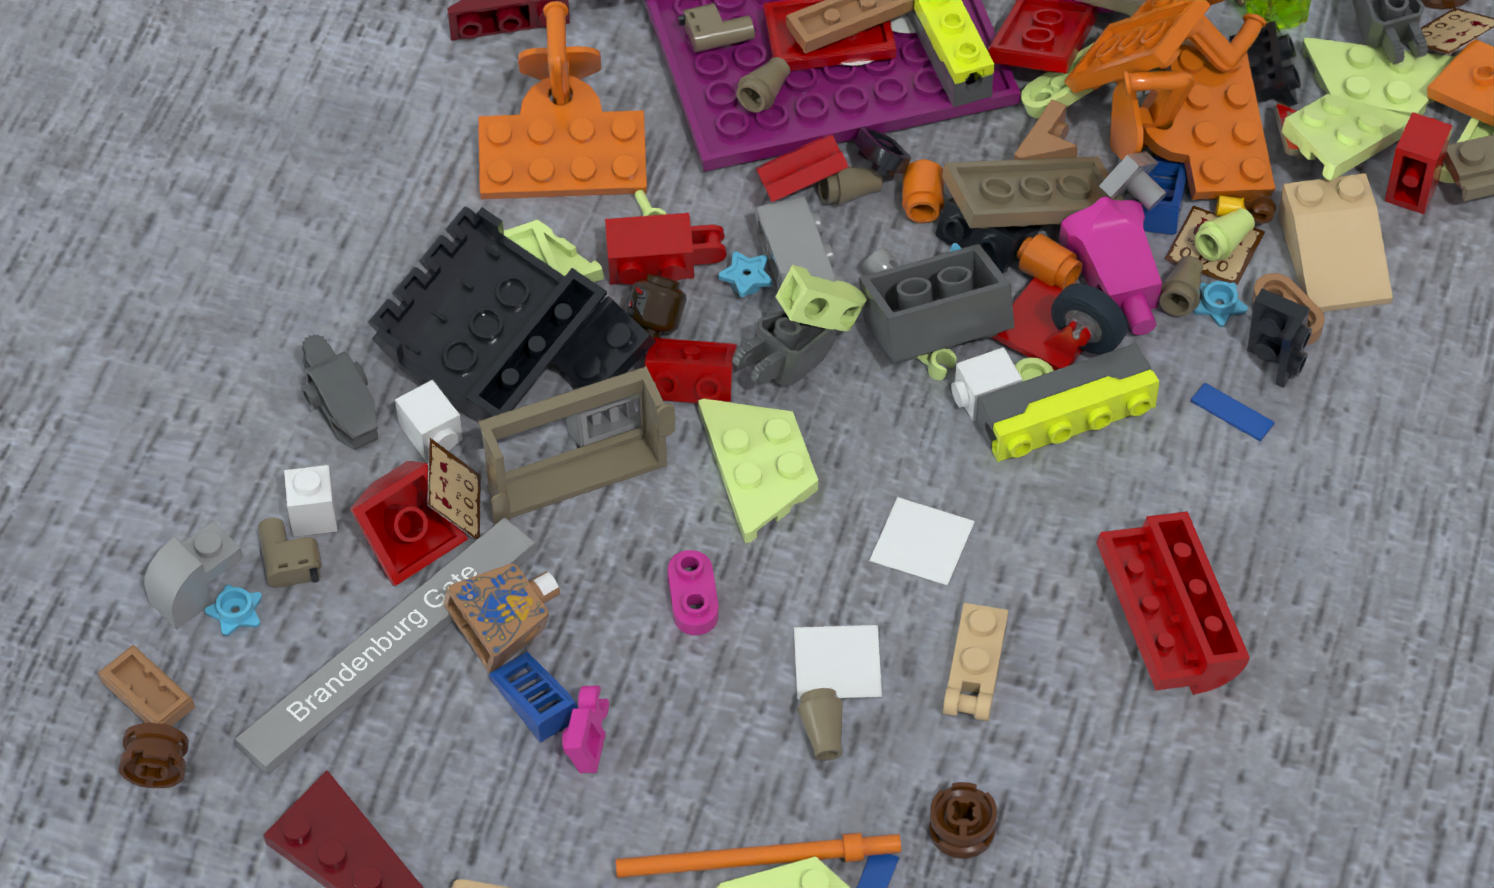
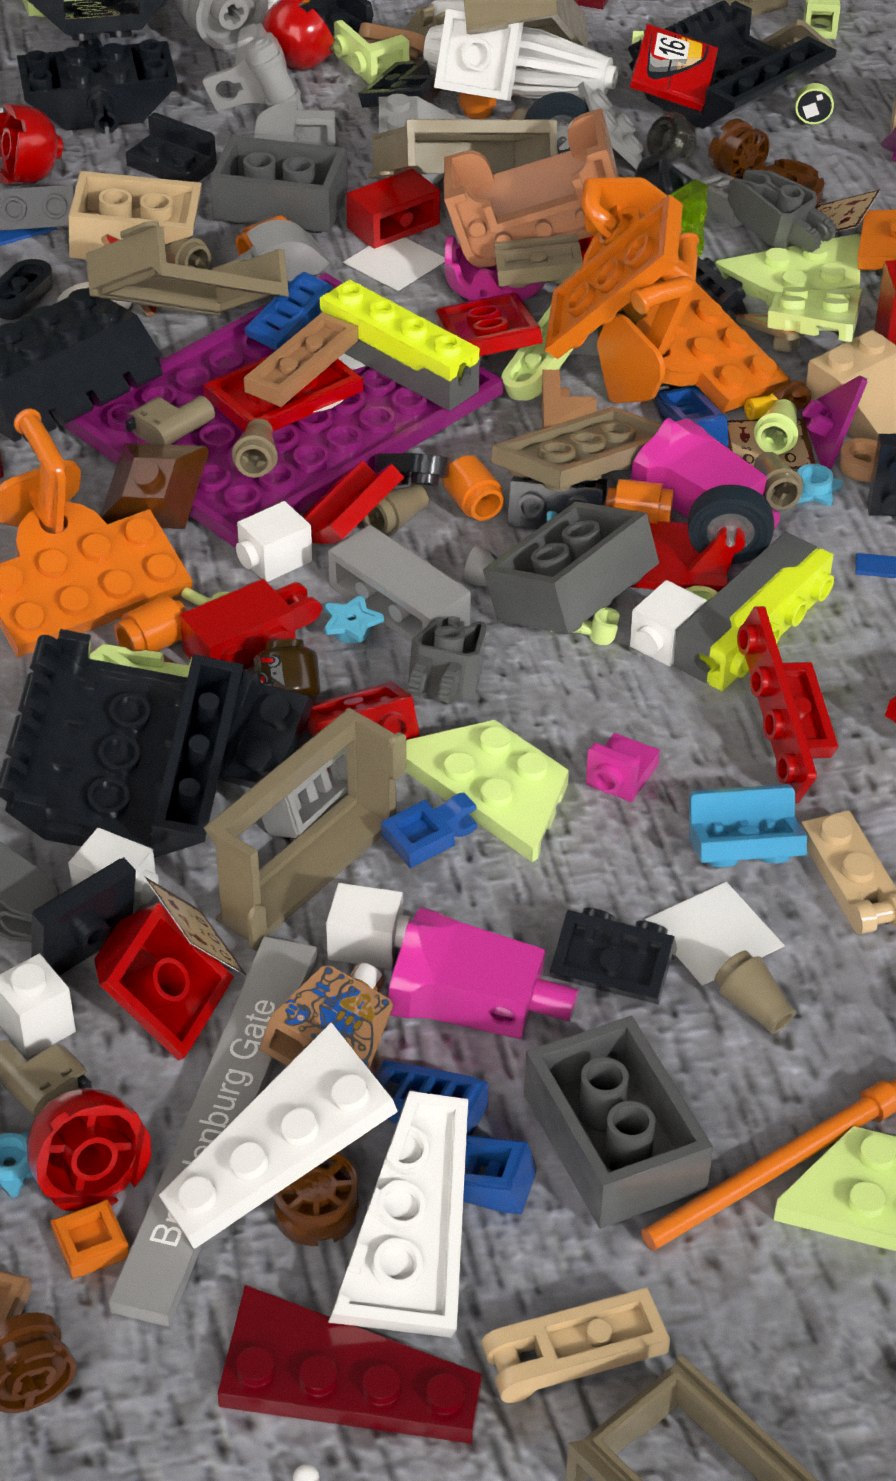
camera: 30 degrees left, 10 degrees down
dark pink plate [562,685,609,773] -> none
dark pink plate [668,550,719,635] -> none
yellowish green leg [775,265,867,331] -> none
white sticker [869,497,975,586] -> none
light grey tile [1099,152,1167,211] -> none
none -> red cylinder [26,1088,151,1212]
none -> black plate [31,857,136,976]
none -> orange tile [50,1200,129,1280]
none -> reddish brown slope [100,443,209,529]
none -> orange brick [114,595,187,652]
none -> white wing [159,1023,398,1249]
none -> white brick [236,501,312,582]
none -> reddish brown wheel [274,1153,359,1246]
none -> white brick [326,883,412,969]
none -> white wing [328,1091,468,1338]
none -> blue plate [381,793,478,869]
none -> dark pink piece [388,906,579,1039]
none -> blue slope [463,1135,536,1215]
none -> dark grey brick [524,1015,713,1229]
none -> black bracket [550,907,677,1005]
none -> dark pink bracket [586,732,660,802]
none -> dark azure bracket [689,784,807,867]
none -> red bracket [737,606,839,803]
none -> magenta piece [801,375,867,470]

